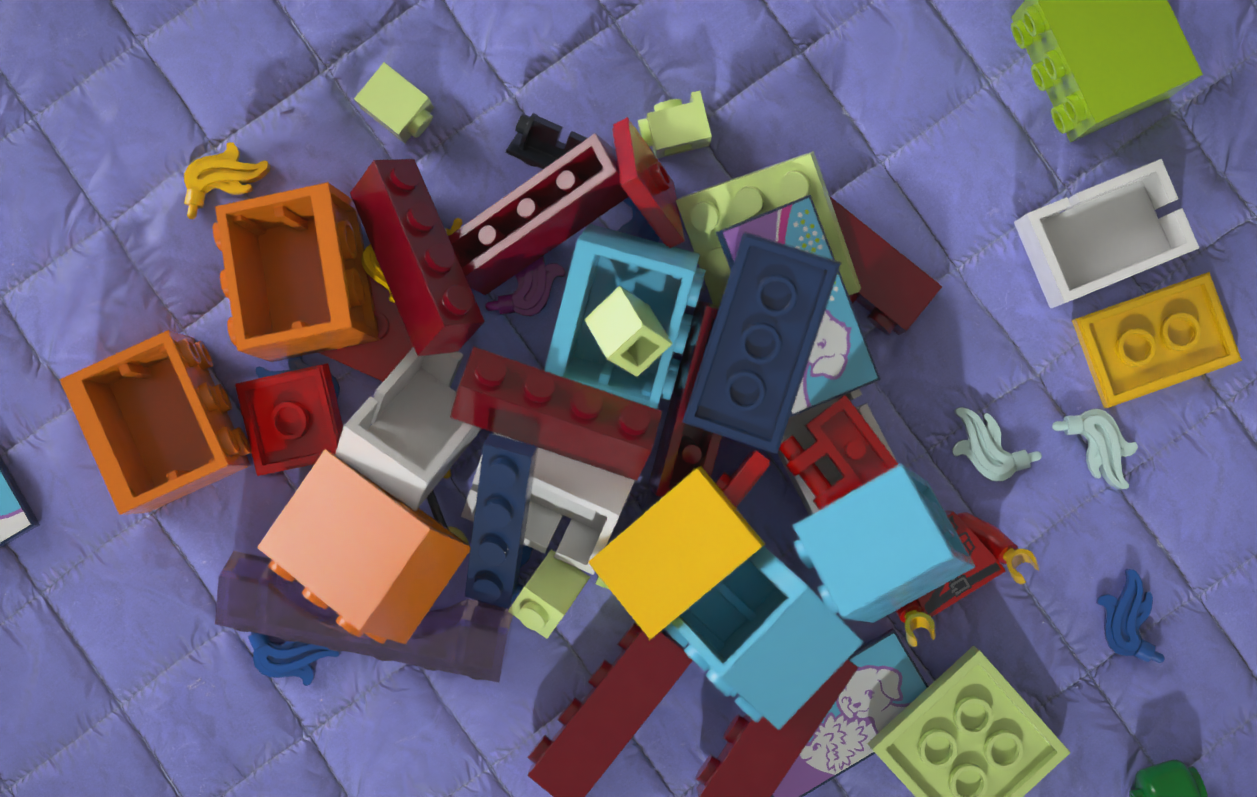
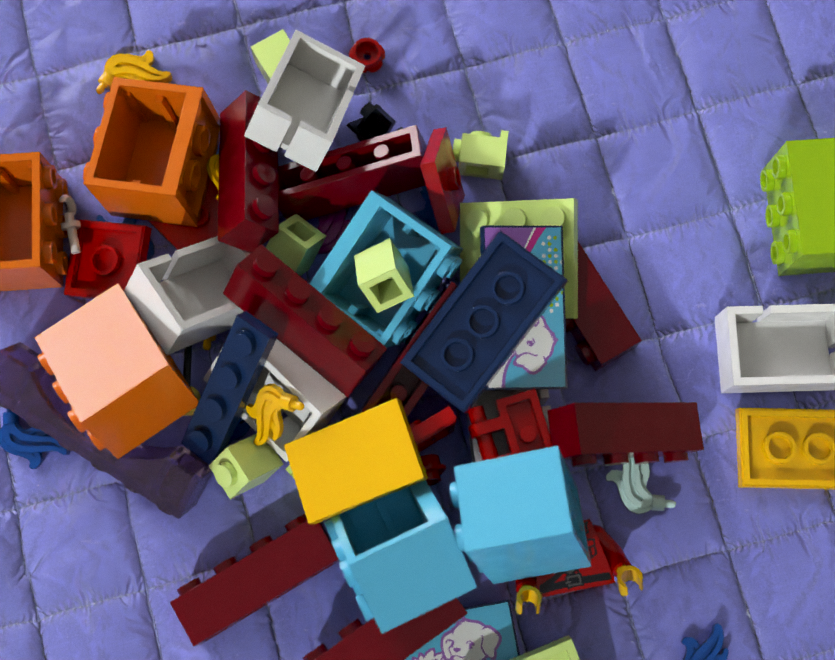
camera: 15 degrees right, 10 degrees down
light aqua piece [1052,409,1138,489] -> none
none -> white hand [59,194,81,254]
none -> white piece [244,30,365,172]
none -> yellow piece [246,384,304,446]
none -> yellowish green brick [266,214,326,276]
none -> red plate [349,38,385,74]
none -> red plate [421,454,446,486]
none -> dark red brick [547,402,704,467]

